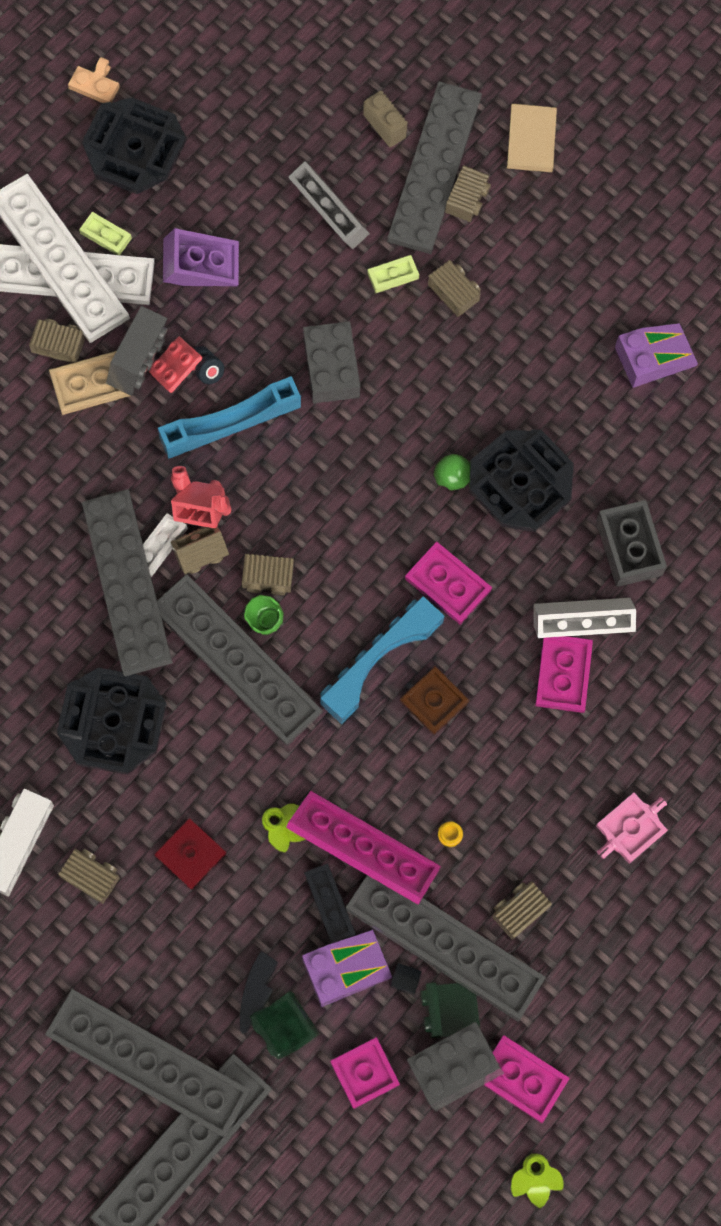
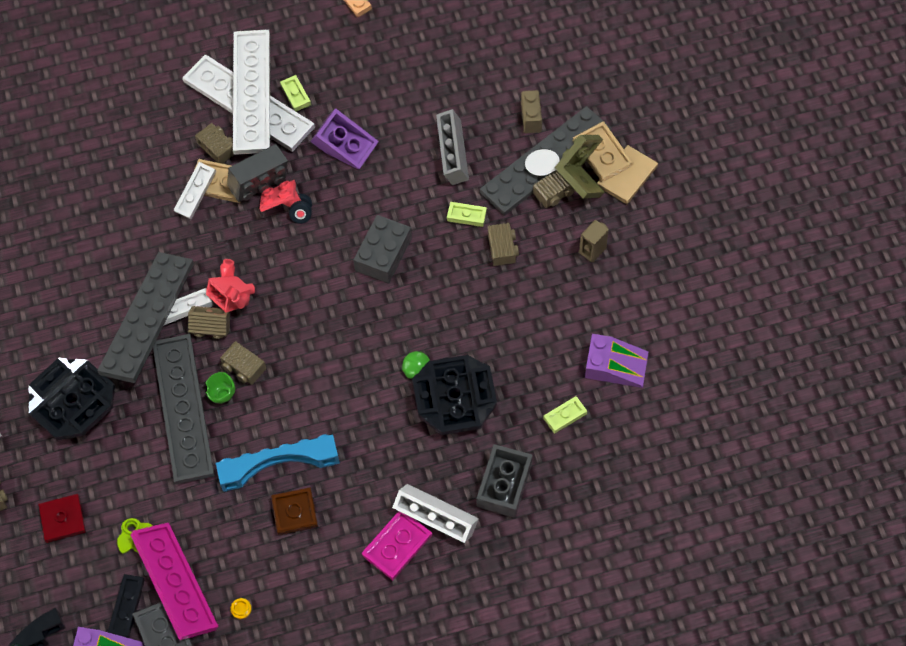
camera: 40 degrees right, 10 degrees down
black piece [82,98,186,194] -> none
dark azure arch [158,376,301,459] -> none
dark pink plate [405,542,492,625] -> none
none -> white plate [174,162,216,219]
none -> white sticker [525,149,560,176]
none -> yellowish green plate [543,396,587,434]
none -> olive bracket [554,135,605,199]
none -> tan tile [572,121,633,182]
none -> dark tan brick [579,220,609,262]

